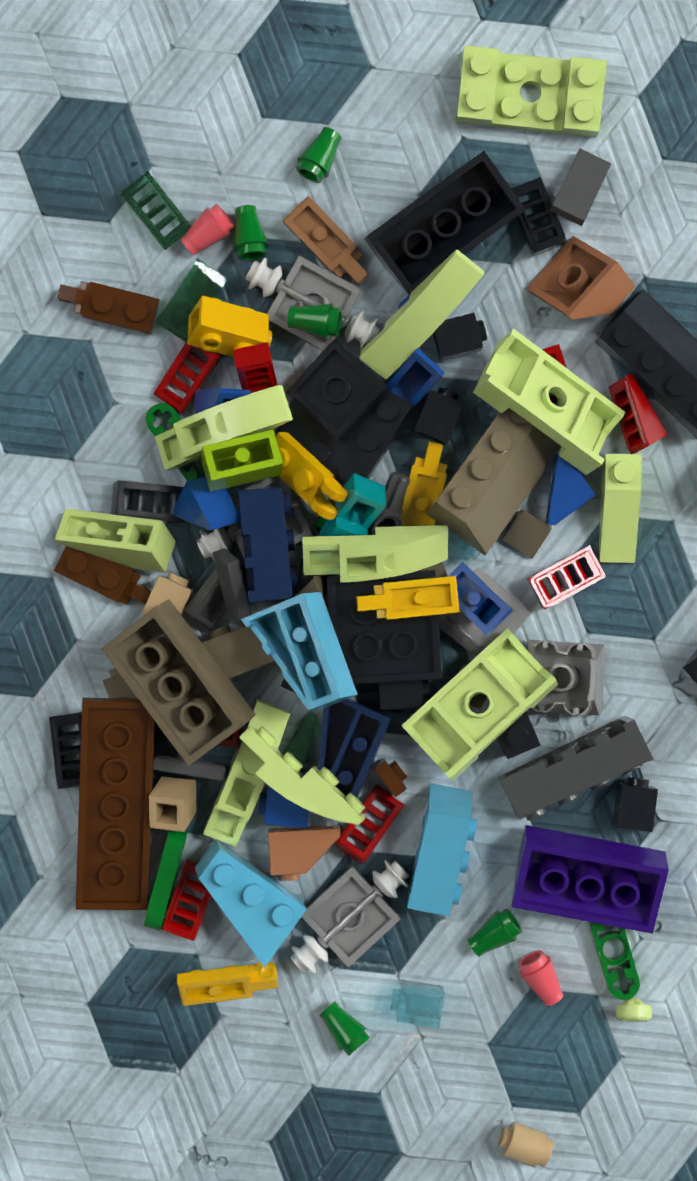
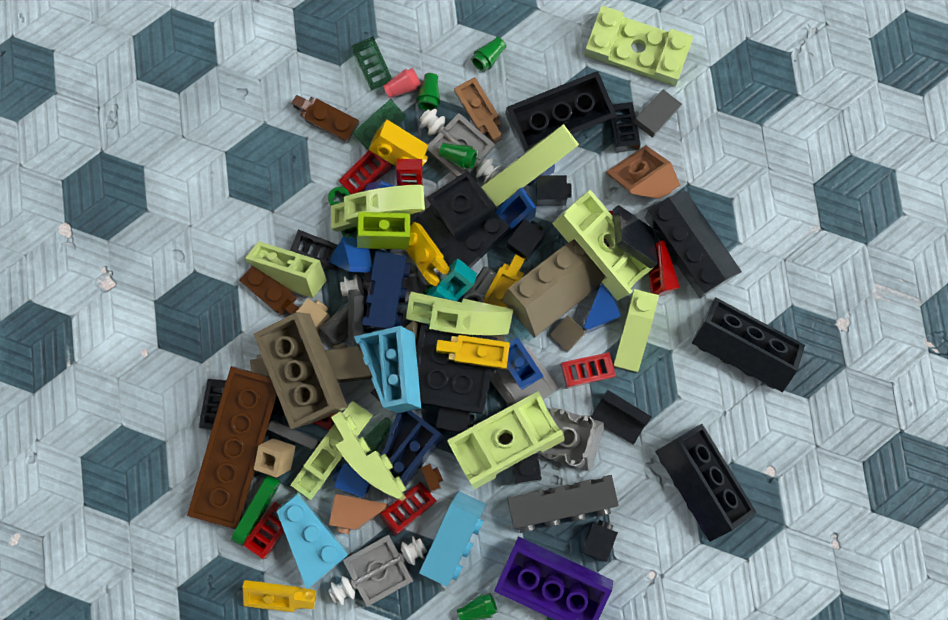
camera: 20 degrees right, 10 degrees down
none -> black panel [591,390,652,445]
none -> black tile [612,205,658,269]

